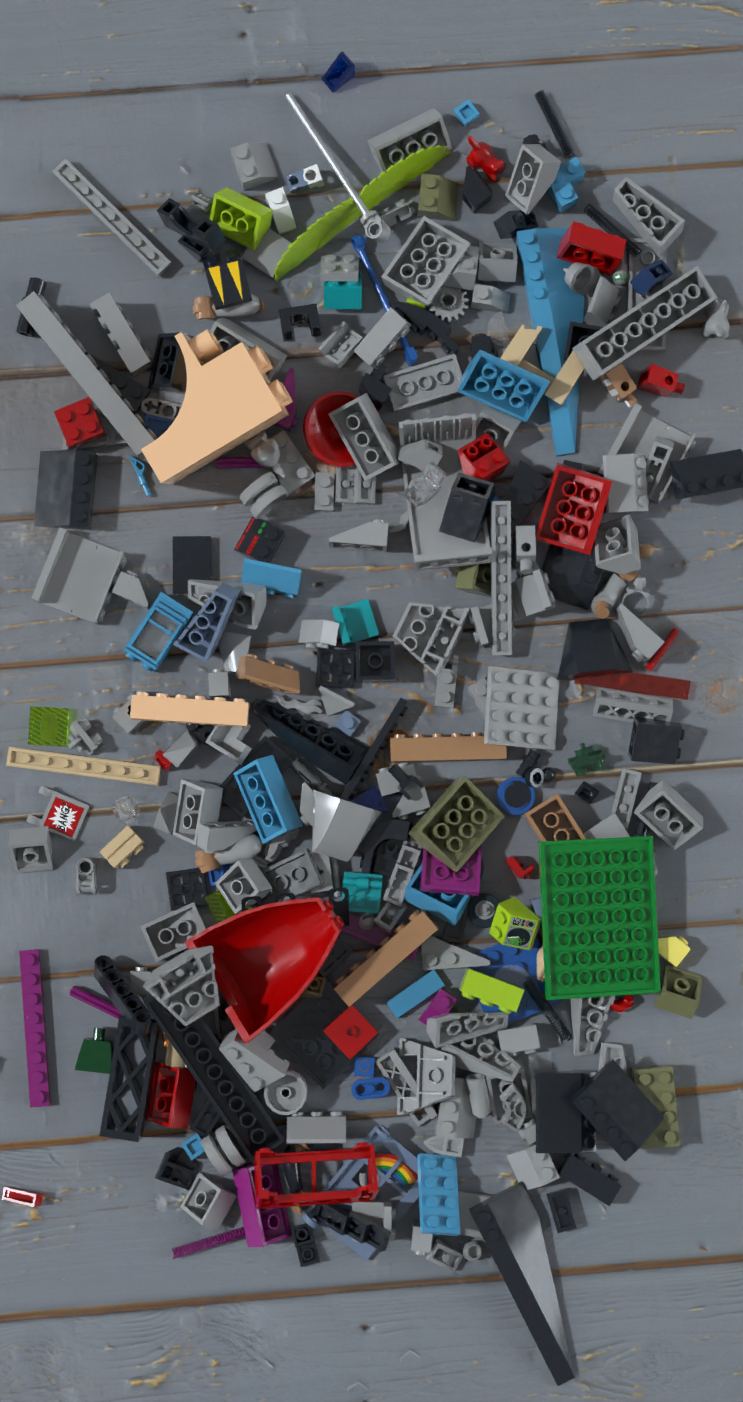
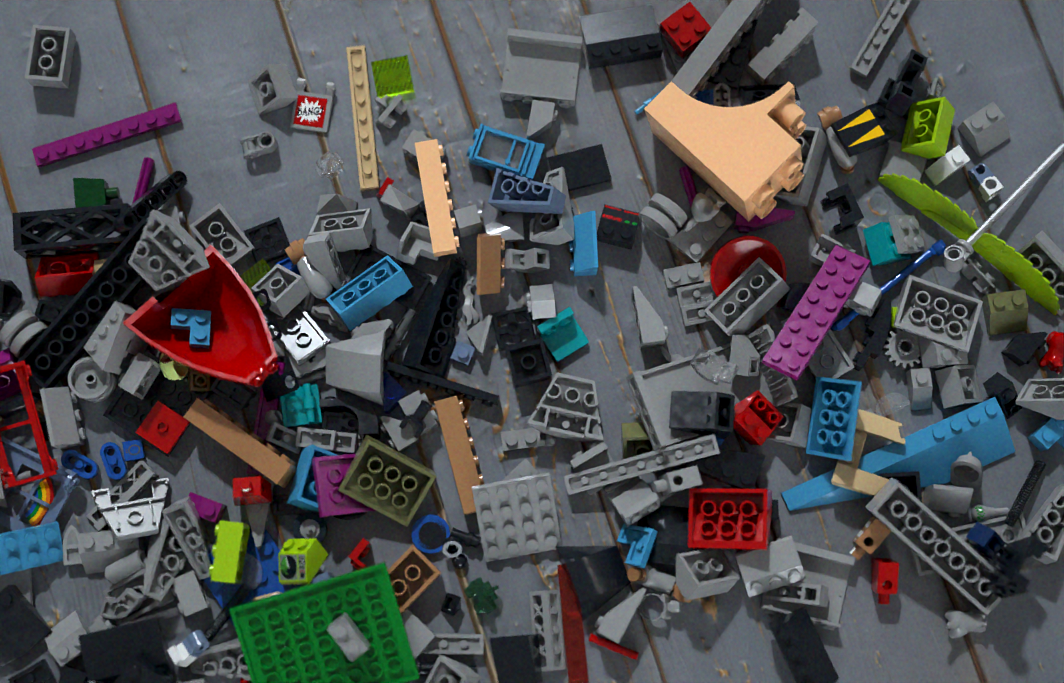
camera: 80 degrees right, 5 degrees down
tan brick [99,825,145,869] -> none
dark azure plate [181,1133,205,1160] -> none
dark azure tile [386,970,445,1018] -> none
black brick [471,333,495,361] -> none
red brick [557,221,626,276] -> none
none -> blue plate [61,450,99,479]
none -> light grey slope [118,352,161,400]
none -> yellowish green hair [159,353,188,380]
none -> leg [167,630,209,667]
none -> dark azure plate [170,308,211,349]
none -> red torso [233,476,272,506]
none -> light grey brick [327,612,370,662]
none -> light grey brick [505,248,550,273]
none -> dark azure plate [617,523,657,569]
none -> magenta plate [762,245,870,381]
none -> black piece [987,535,1049,599]

